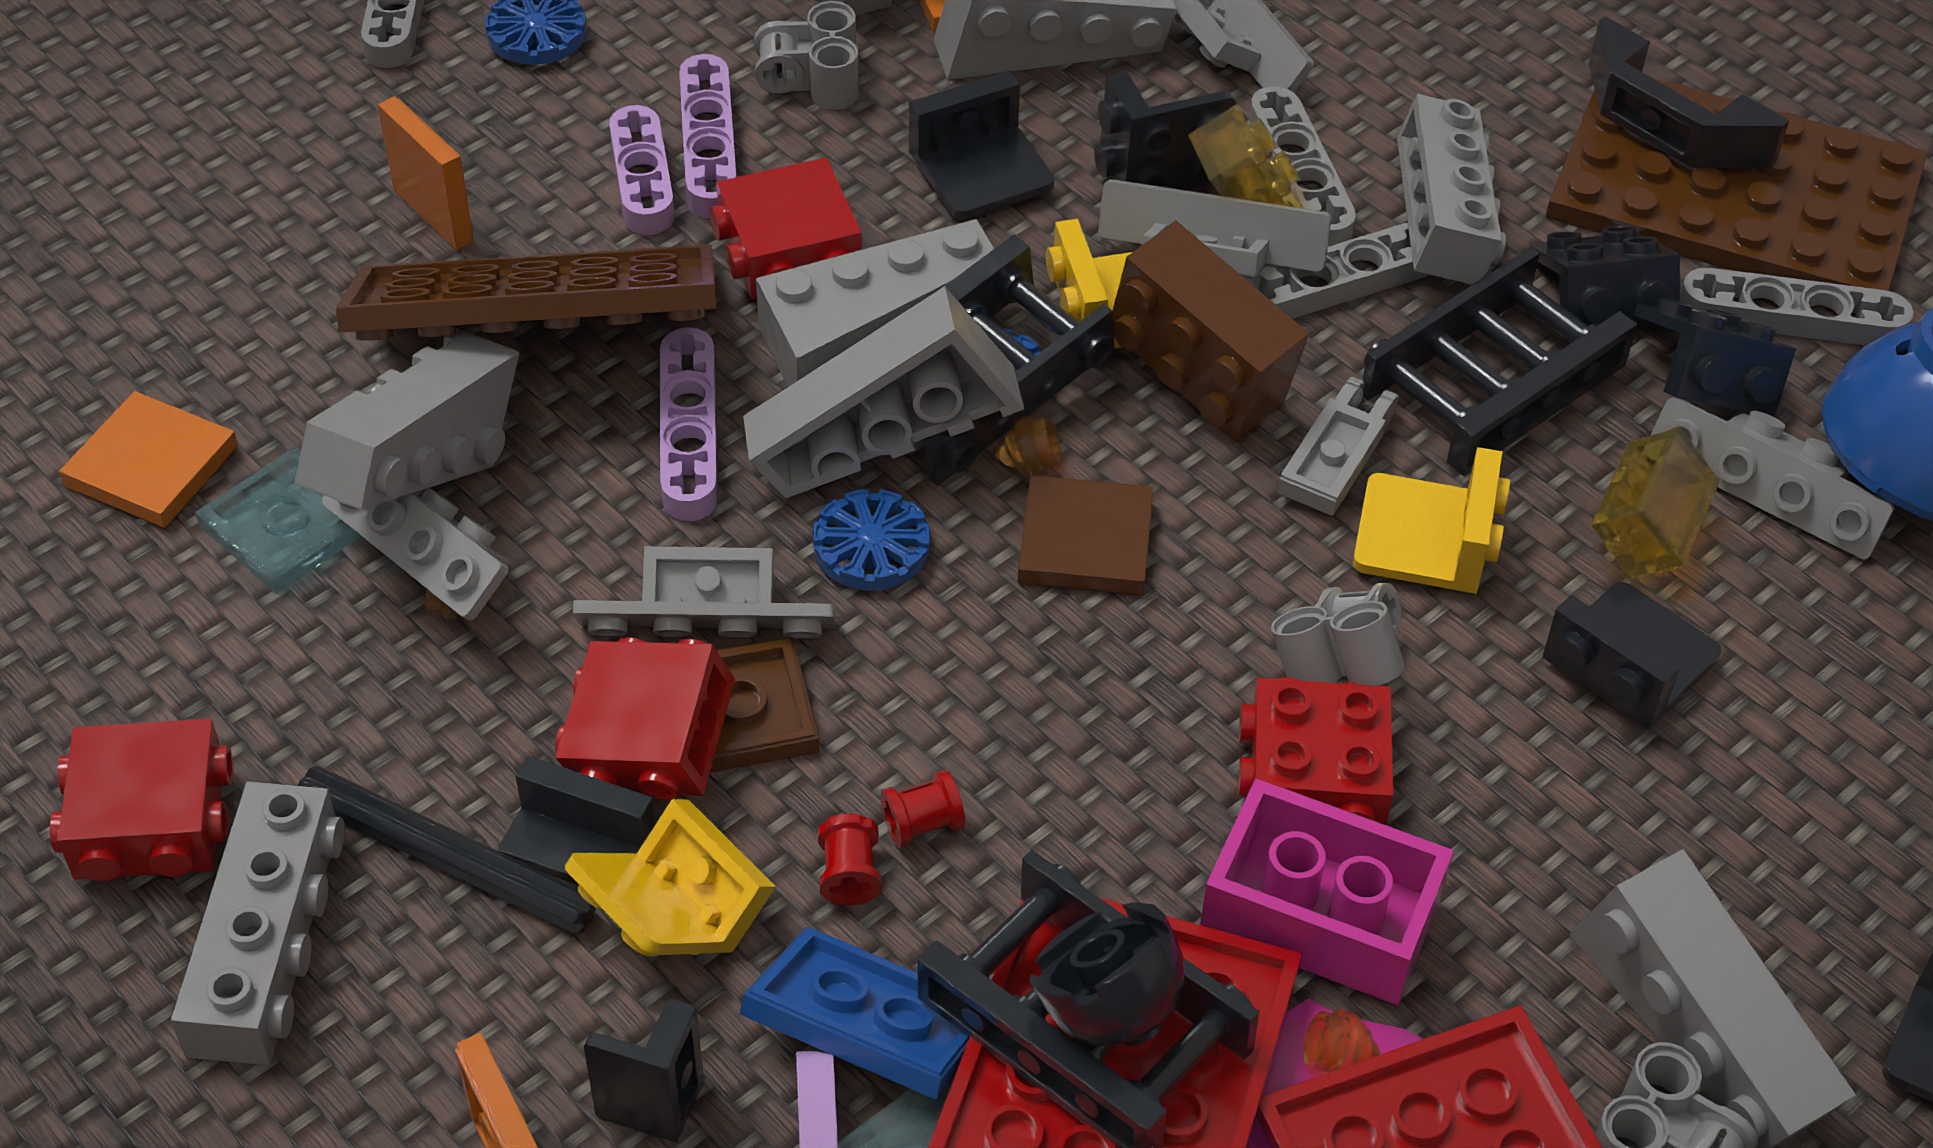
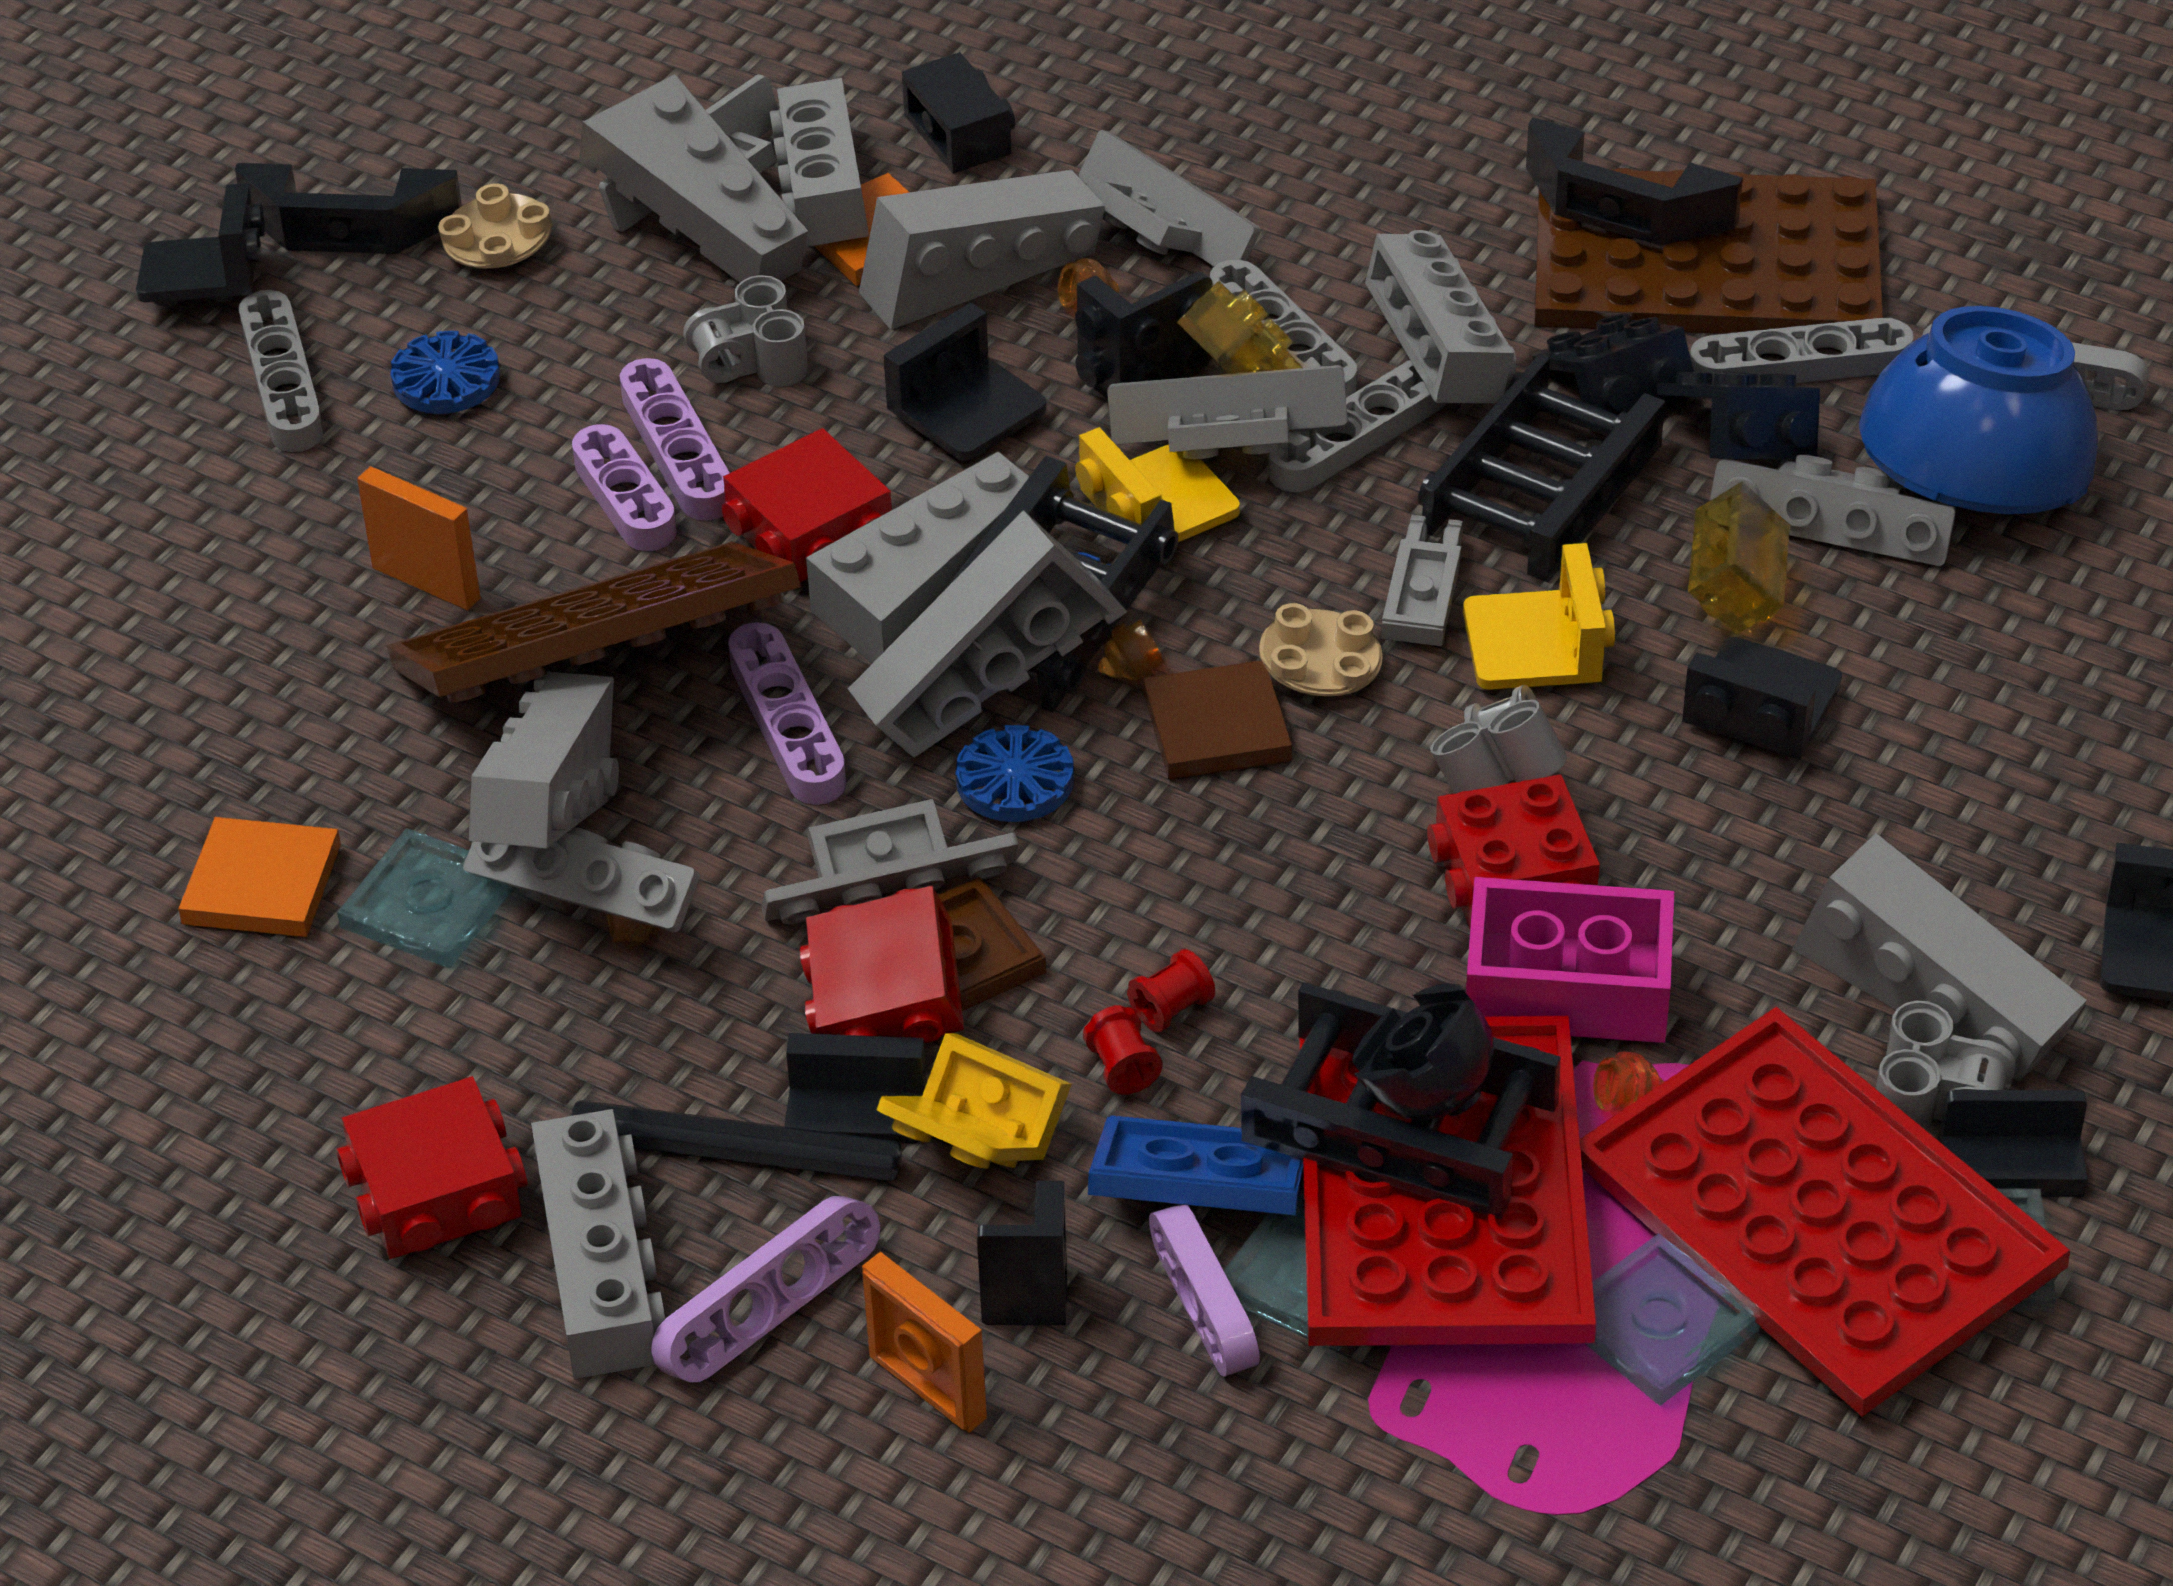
camera: 15 degrees left, 5 degrees down
reddish brown brick [1112,220,1310,442] -> none
none -> lavender beam [651,1196,880,1382]
none -> clear orange plate [1058,258,1120,313]
none -> tan dish [1259,603,1383,696]

